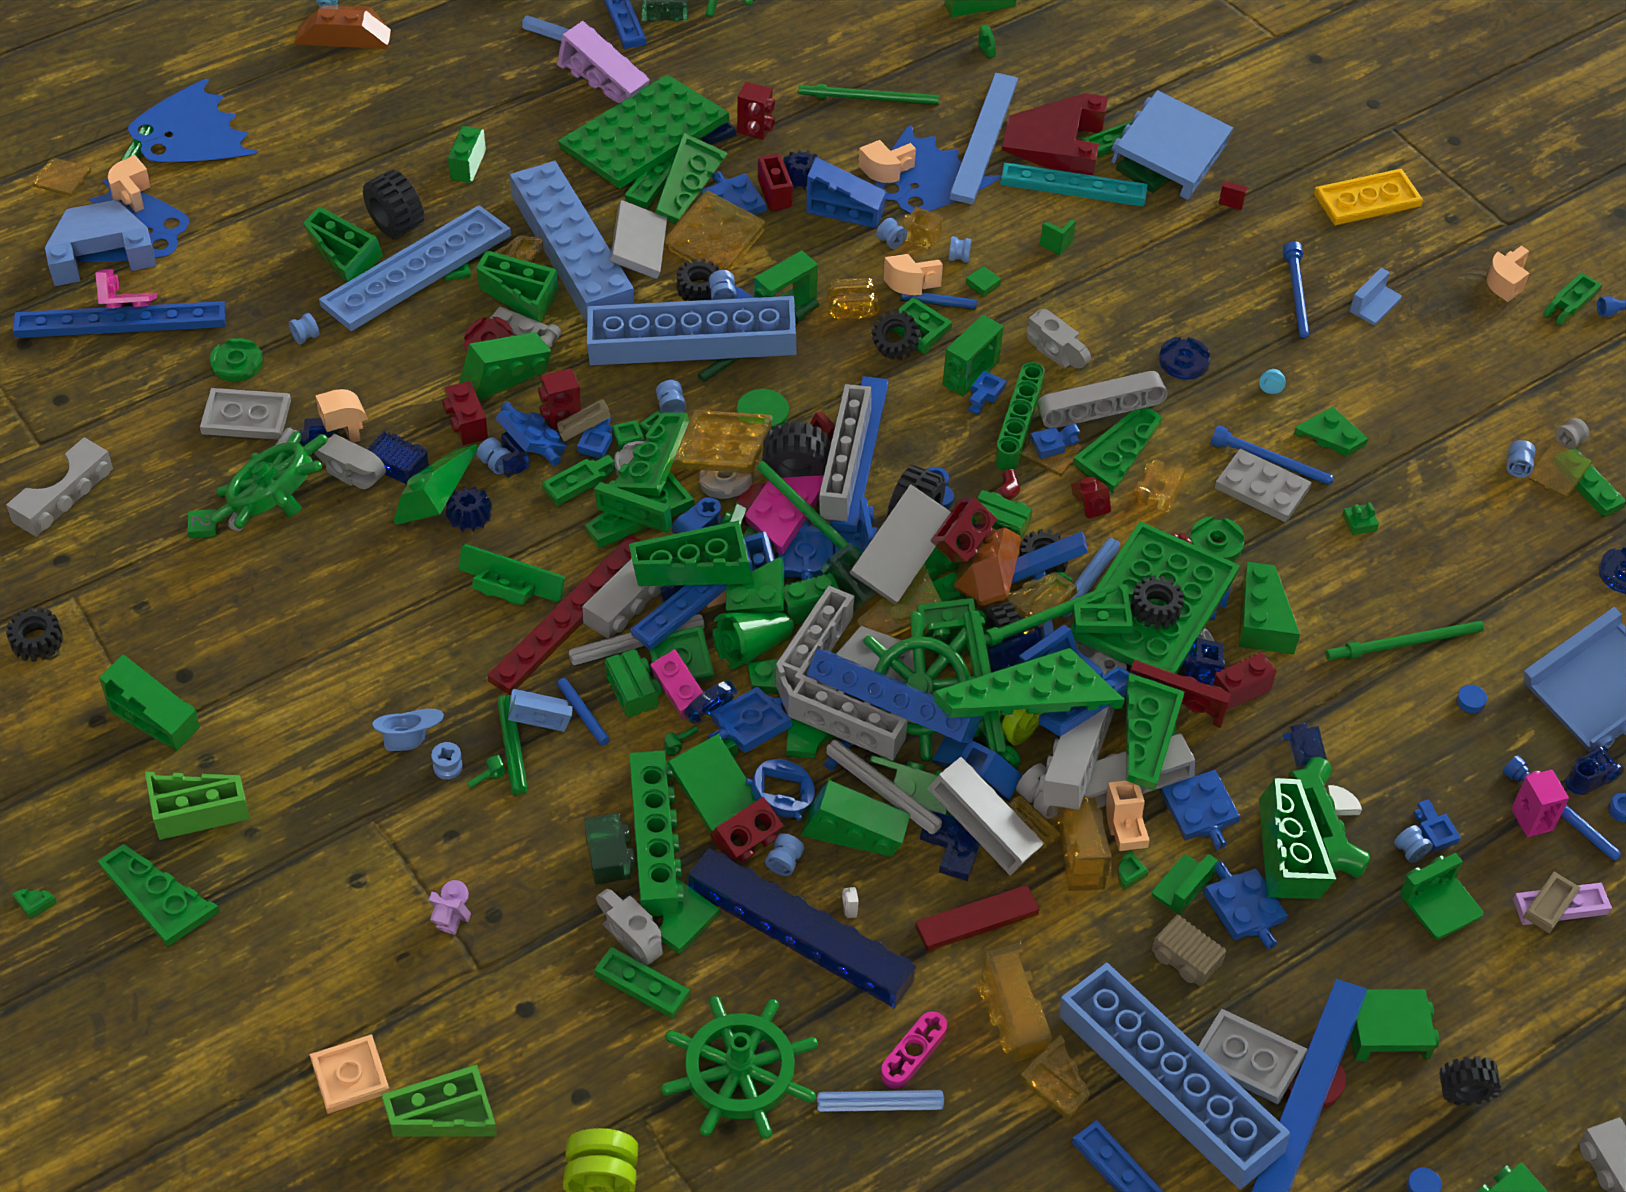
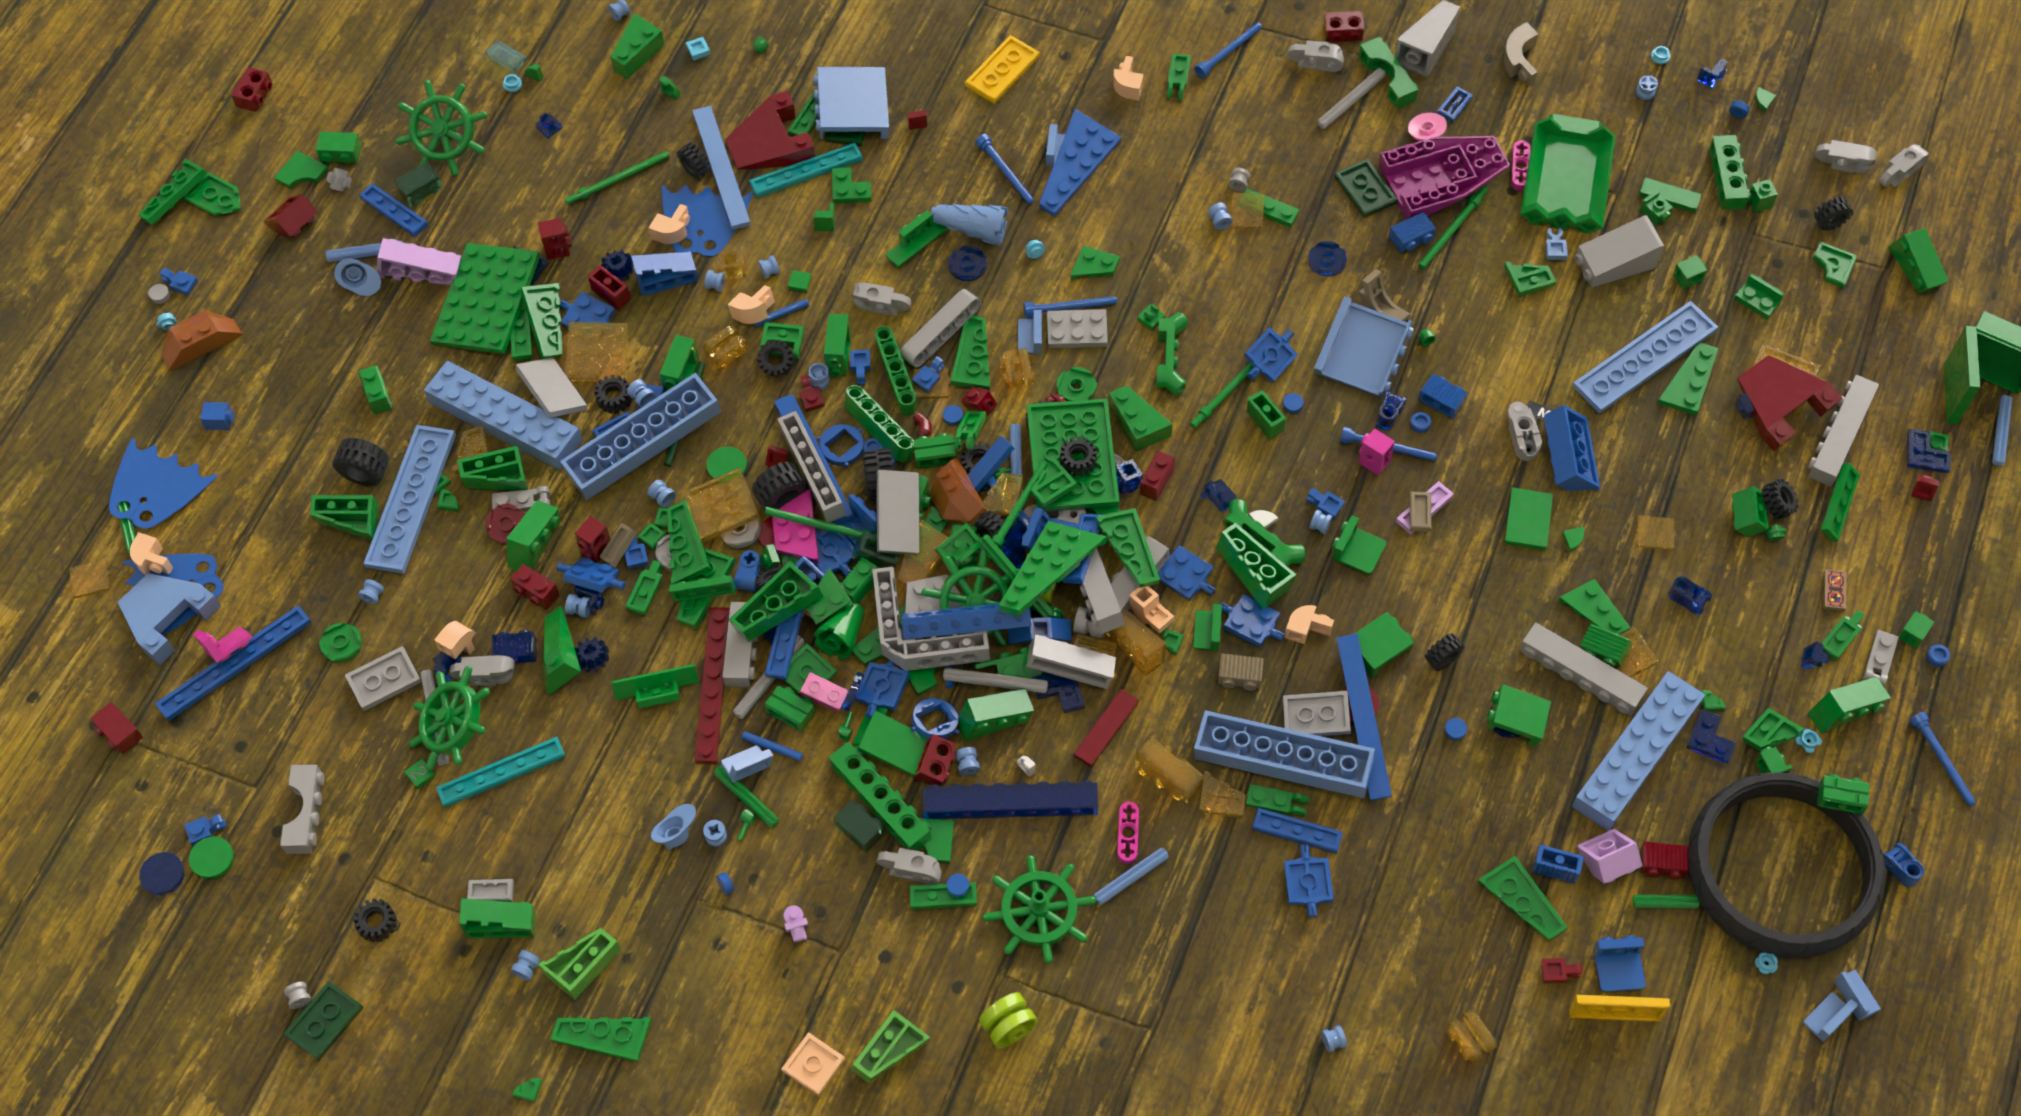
camera: 30 degrees left, 10 degrees up
dark red brick [930,497,997,562] -> none
dark red wing [1130,660,1231,728] -> none
none -> blue brick [200,402,235,430]
none -> medium blue piece [334,258,381,296]
none -> teal tile [436,737,566,808]
none -> green tile [437,489,459,512]
none -> light grey plate [467,879,514,902]
none -> medium blue wheel [510,950,541,981]
none -> clear blue tile [535,112,562,139]
none -> black tyre [676,142,711,179]
none -> medium azure plate [686,37,711,61]
none -> blue tile [716,872,734,895]
none -> green hinge [753,36,770,53]
none -> dark red plate [799,374,825,412]
none -> medium blue wheel [809,363,830,390]
none -> blue piece [817,424,864,467]
none -> green plate [832,167,872,204]
none -> green beam [844,385,914,462]
none -> green bracket [886,210,948,268]
none -> medium blue cone [931,204,1008,246]
none -> blue tile [943,405,963,426]
none -> blue tile [947,874,969,897]
none -> green hinge [953,411,987,450]
none -> medium blue panel [1018,310,1042,354]
none -> blue wing [1039,109,1121,217]
none -> green plate [1156,312,1188,396]
none -> blue plate [1243,327,1298,383]
none -> green brick [1246,390,1287,439]
none -> green hinge [1246,784,1310,817]
none -> light nougat brick [1285,605,1334,644]

